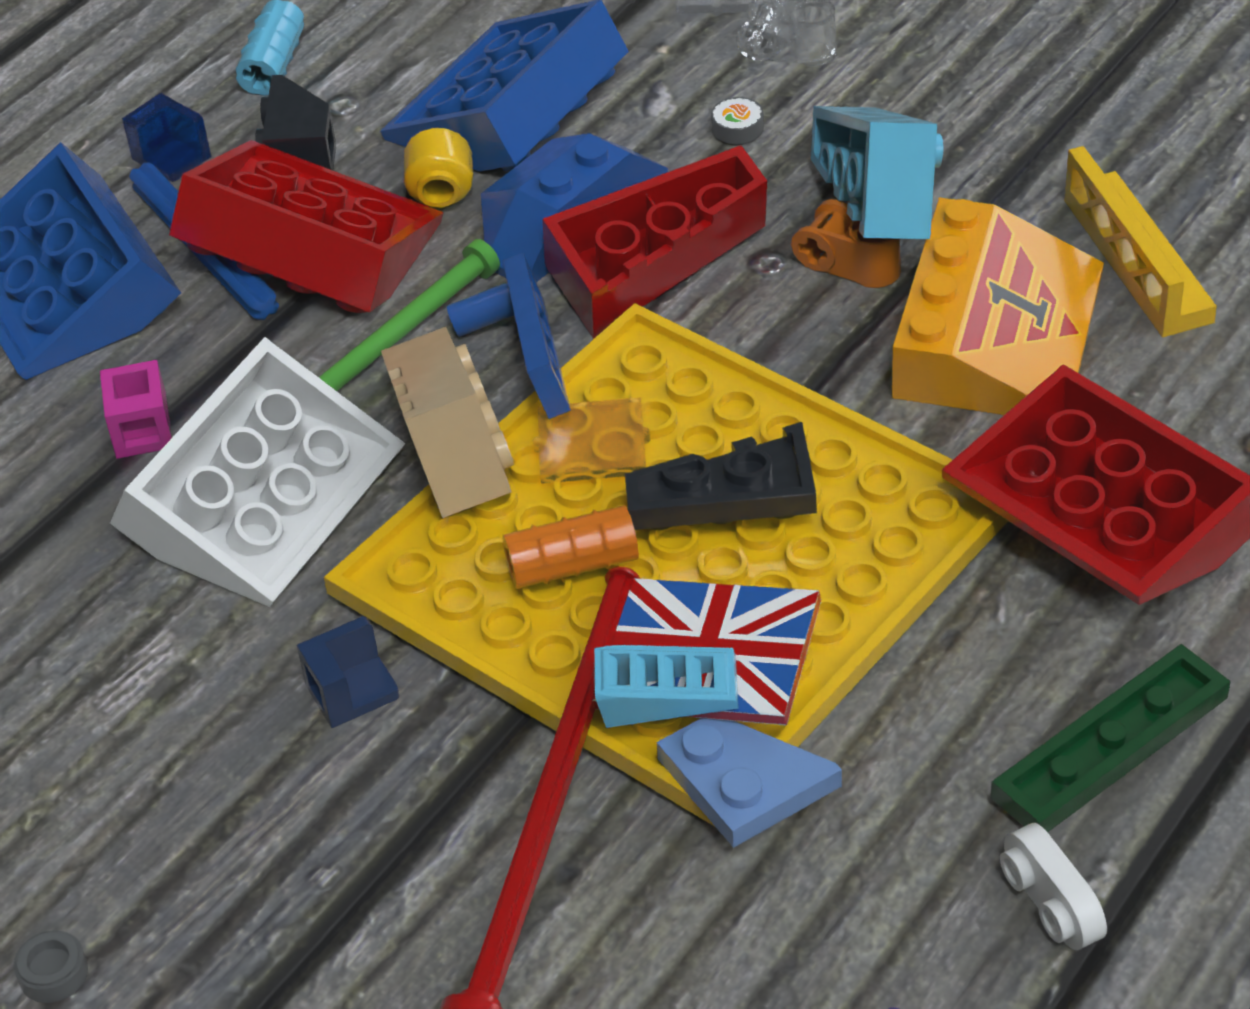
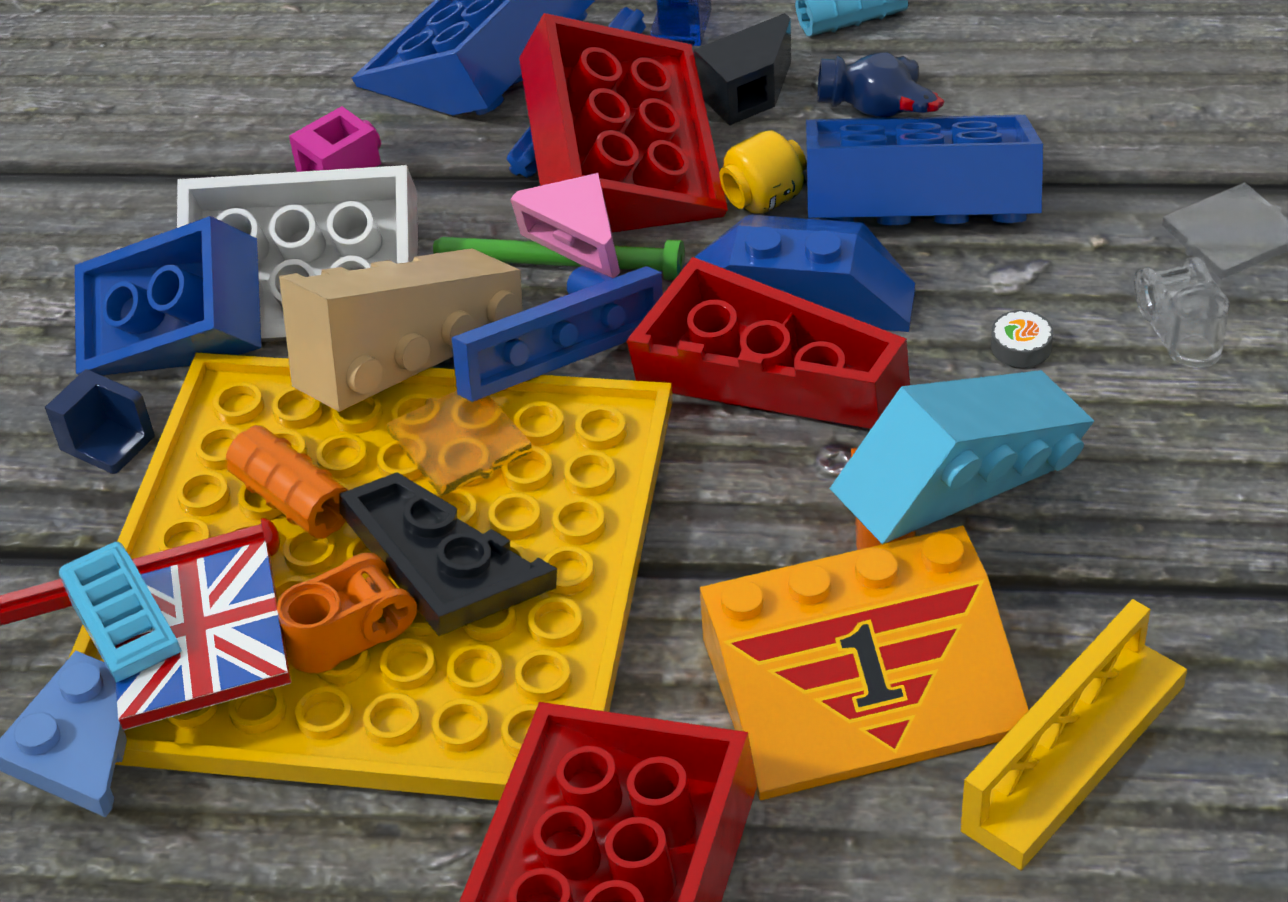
camera: 60 degrees right, 0 degrees up
none -> blue slope [75,216,261,375]
none -> orange piece [277,553,417,673]
none -> bright pink slope [510,173,620,278]
none -> dark blue animal [817,52,944,118]

